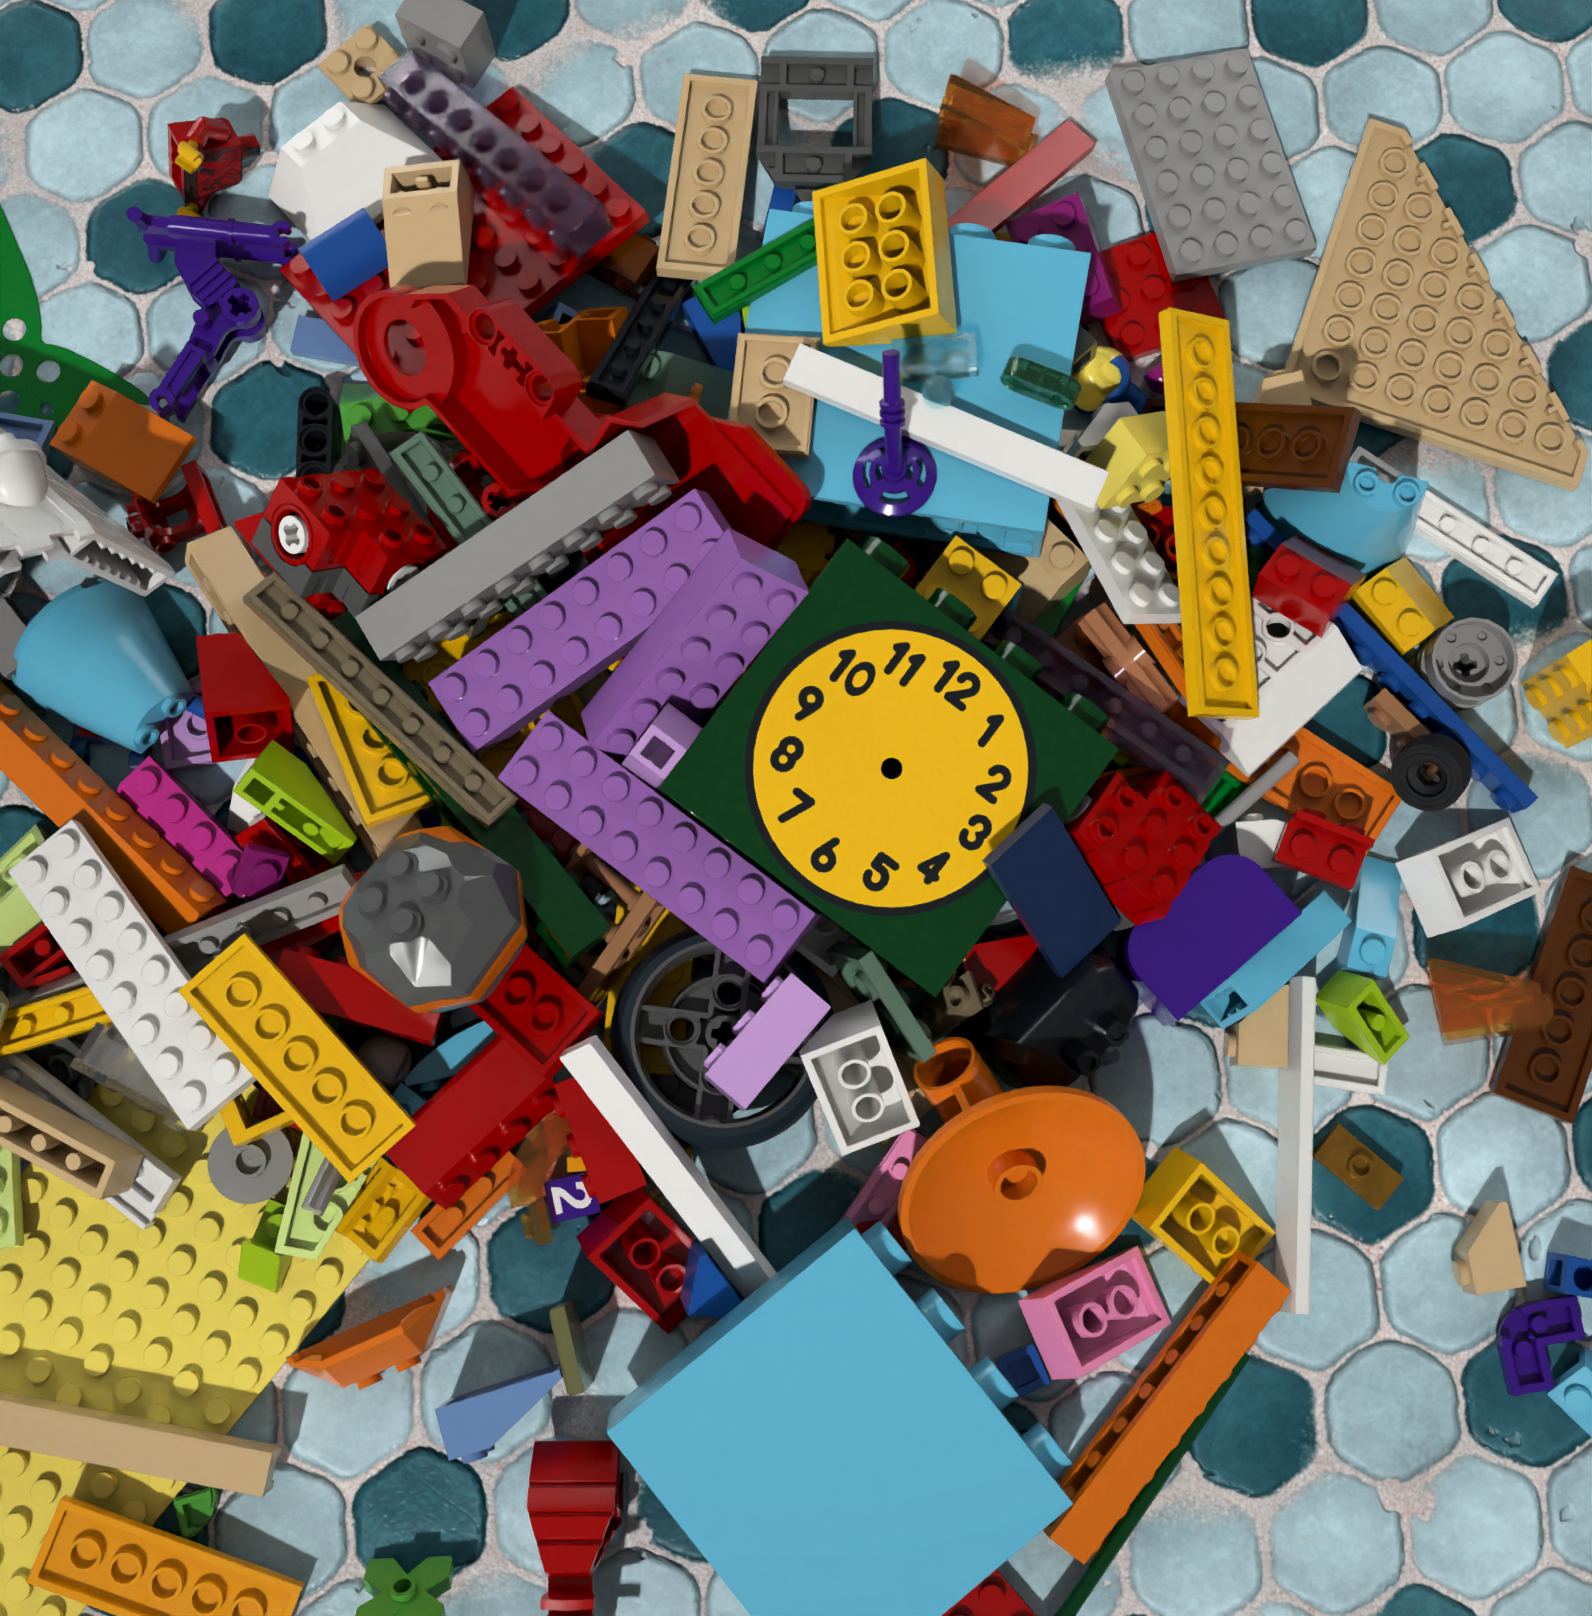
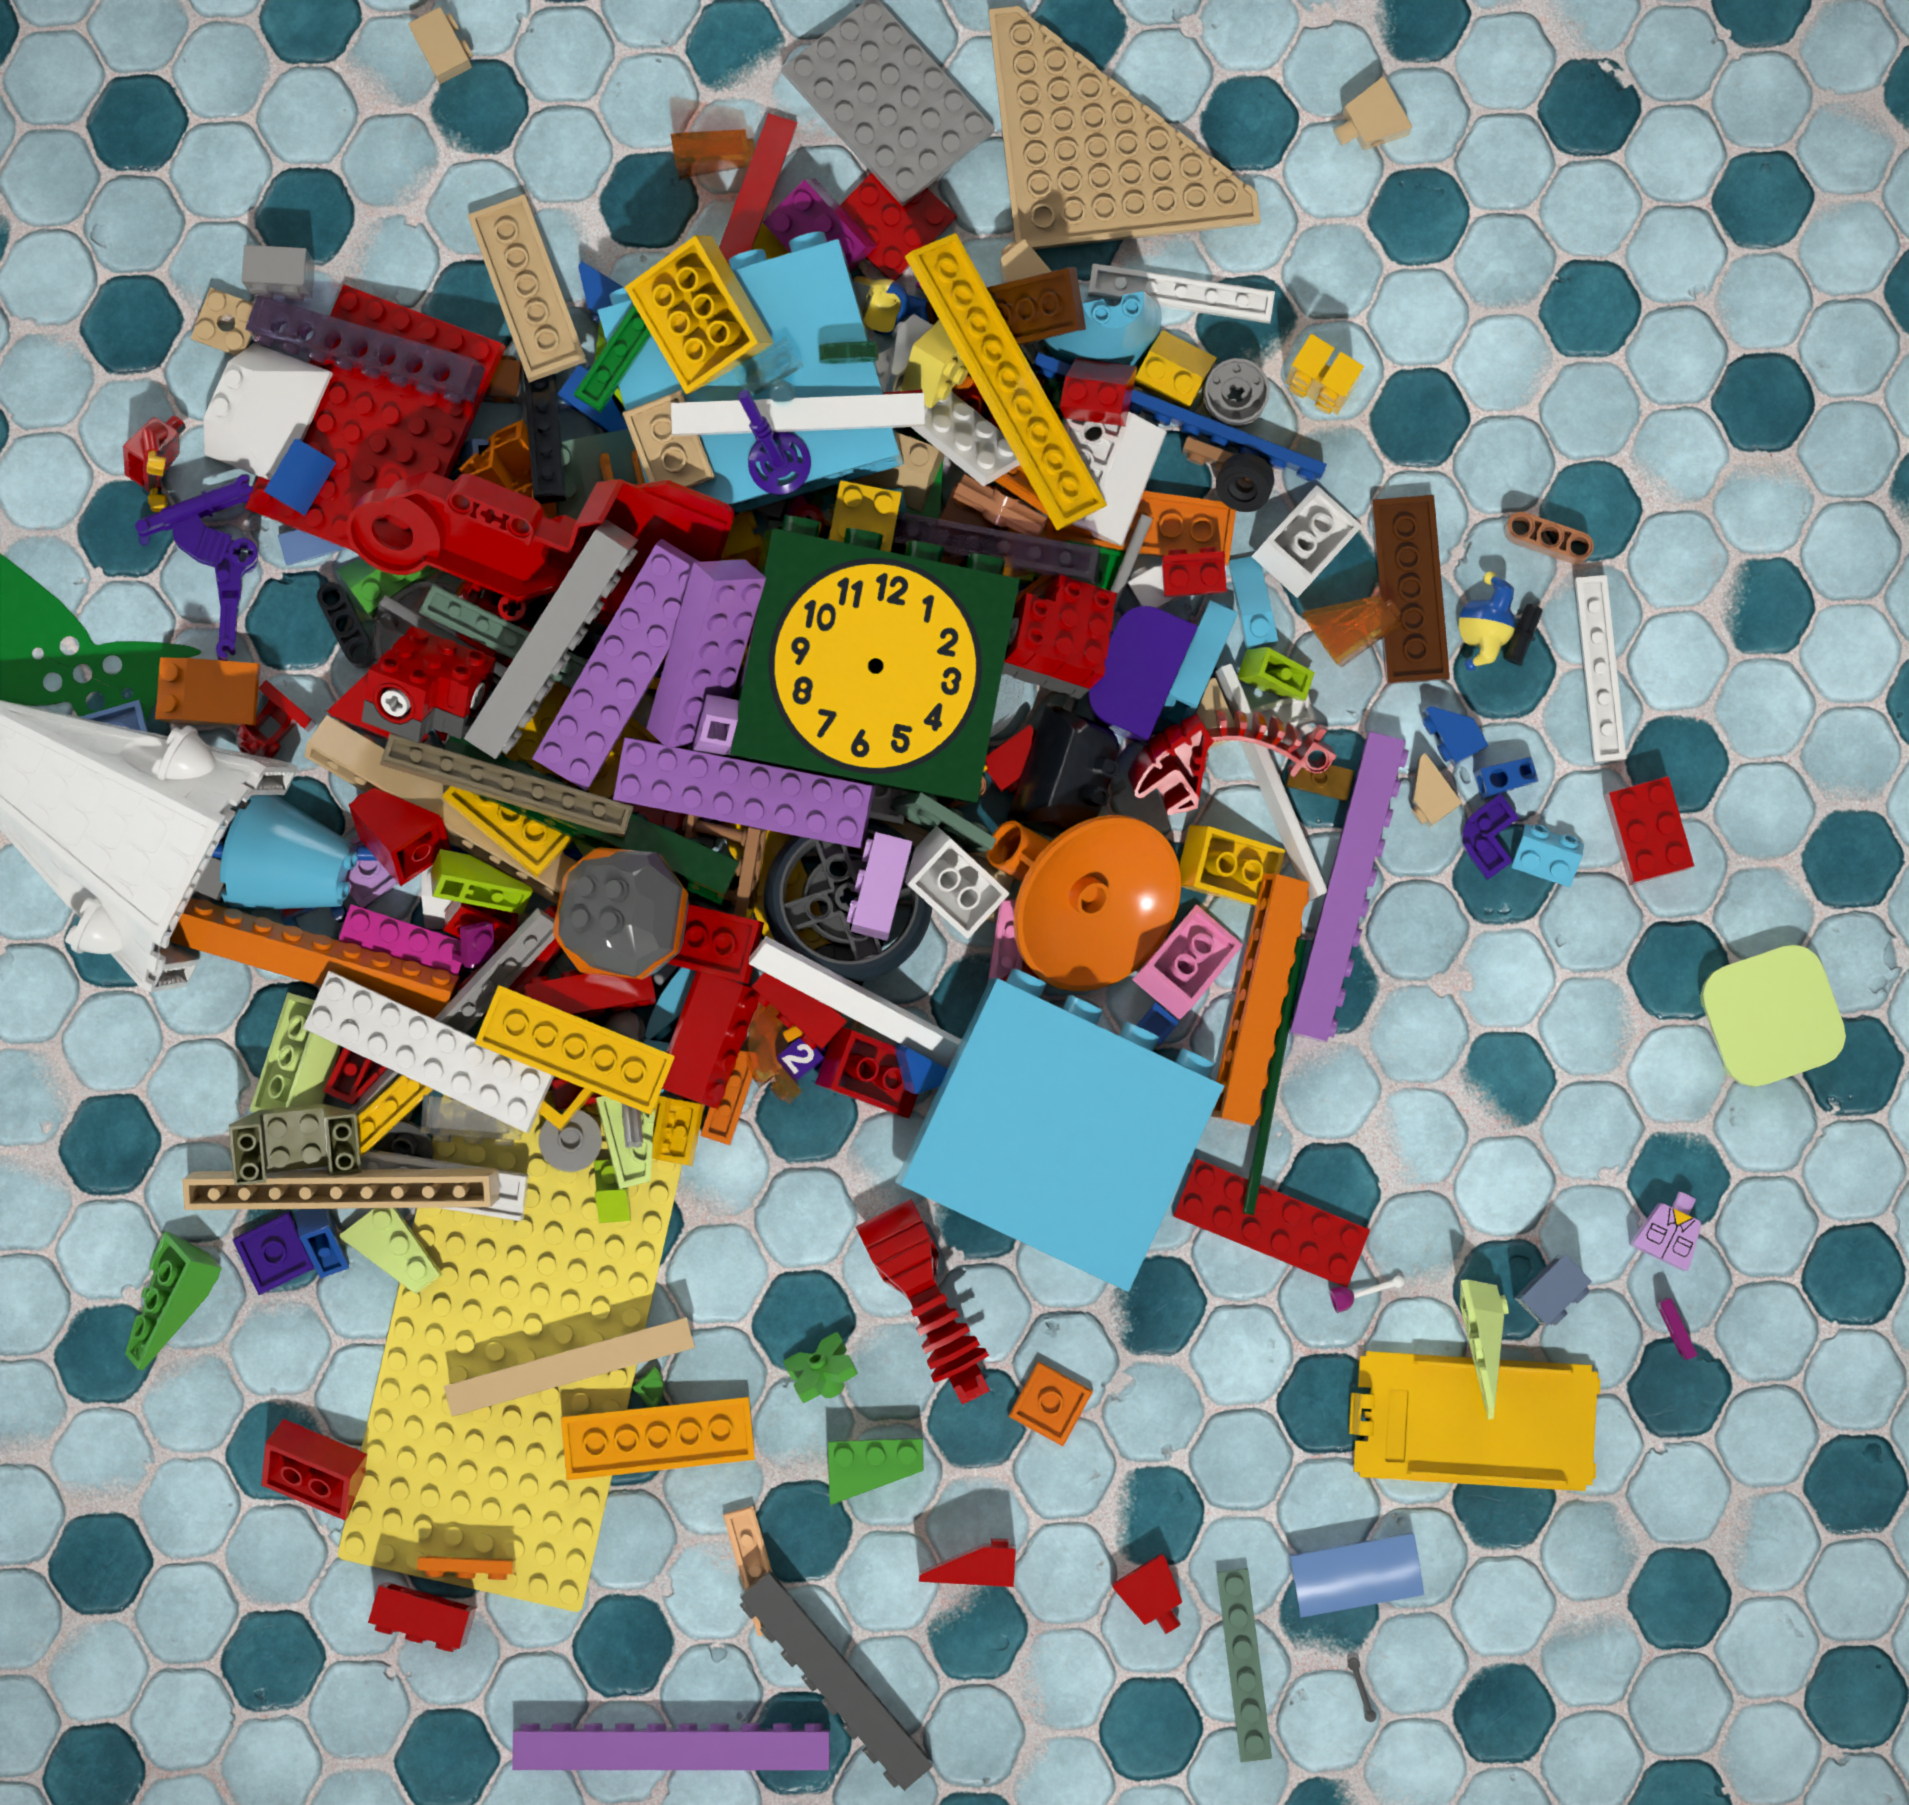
camera: 25 degrees left, 5 degrees up
orange wedge [286,1285,453,1390] -> none
tan slope [382,159,475,289] -> none
medium blue slope [435,1363,563,1464] -> none
olive tile [549,1299,594,1396] -> none
dark grey wedge [756,56,873,190] -> none
dark tan hinge [915,971,995,1044] -> none
dark blue tile [982,803,1121,978] -> none
none -> red piece [1128,710,1337,815]
none -> medium lavender brick [1289,731,1409,1043]
none -> blue slope [1422,706,1488,766]

